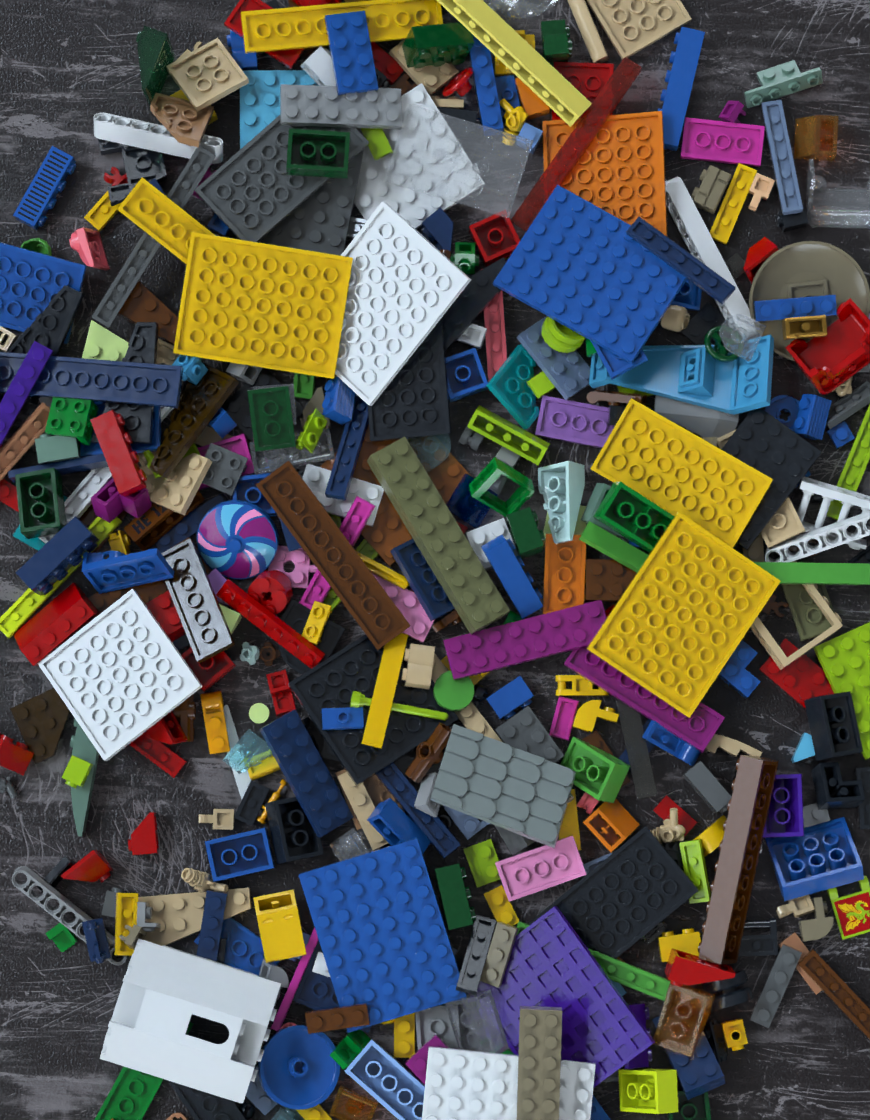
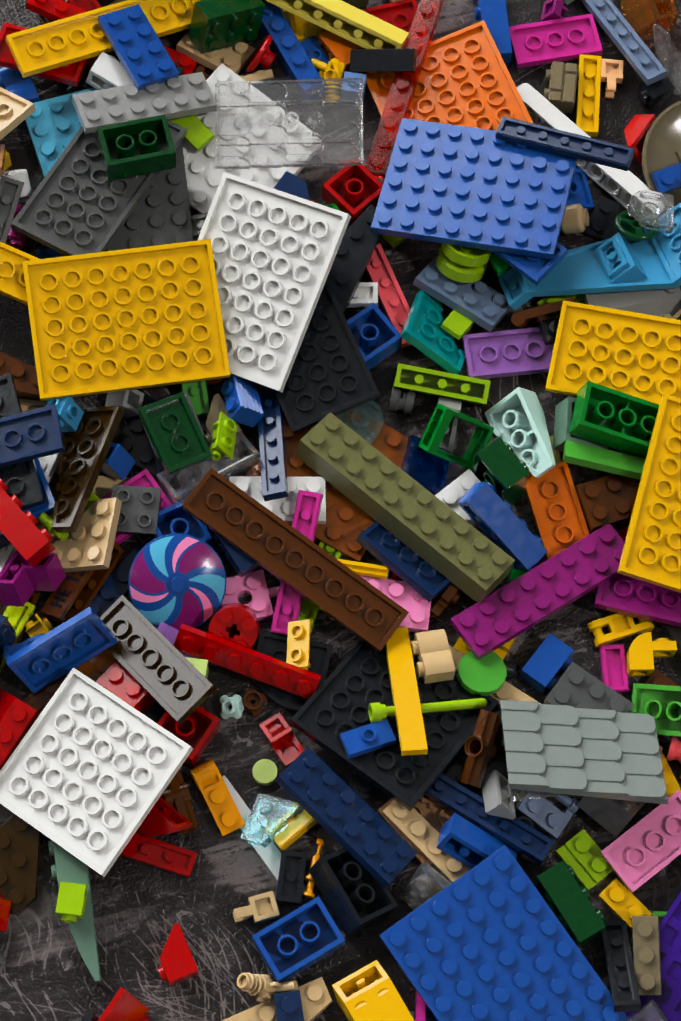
camera: 30 degrees left, 15 degrees down
none -> black tile [350,49,417,73]

